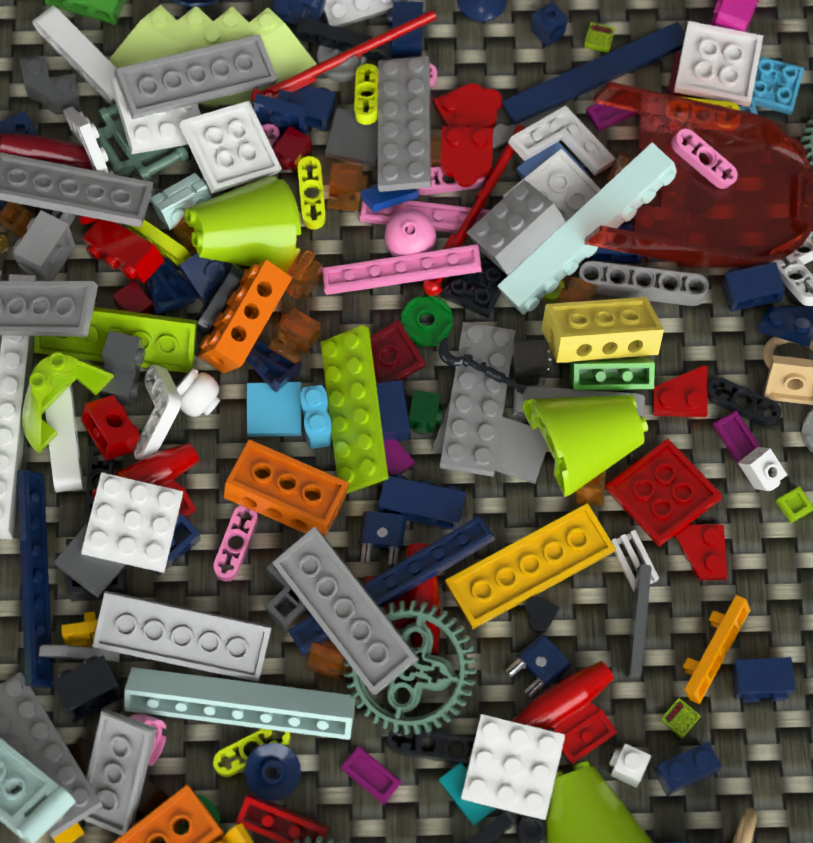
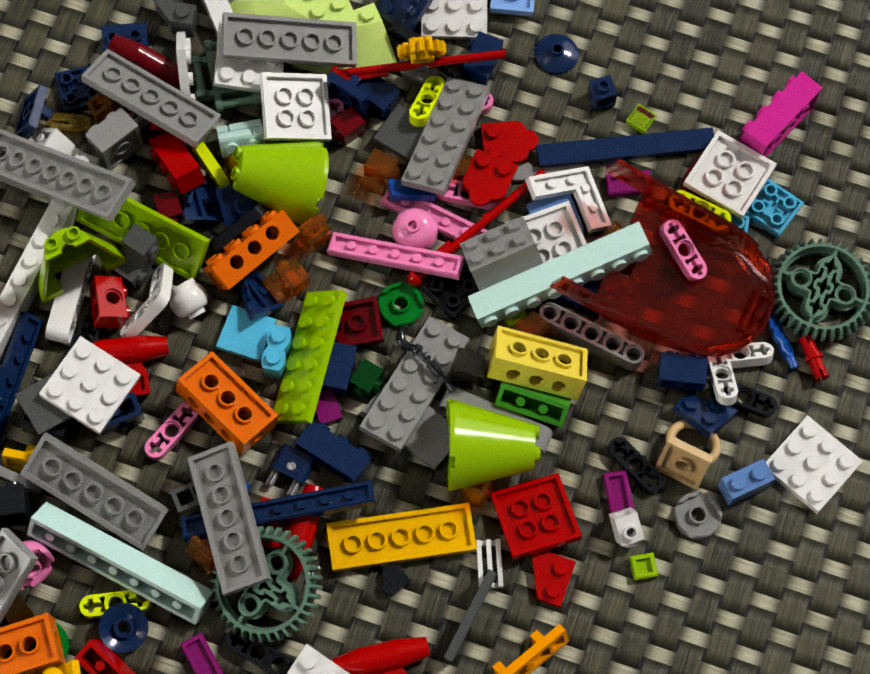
camera: 20 degrees right, 0 degrees up
neon yellow beam [298,156,326,230] -> none
dark blue piece [505,633,571,698] -> none
red wing [653,366,708,418] -> none
none -> yellow gear [397,36,446,64]

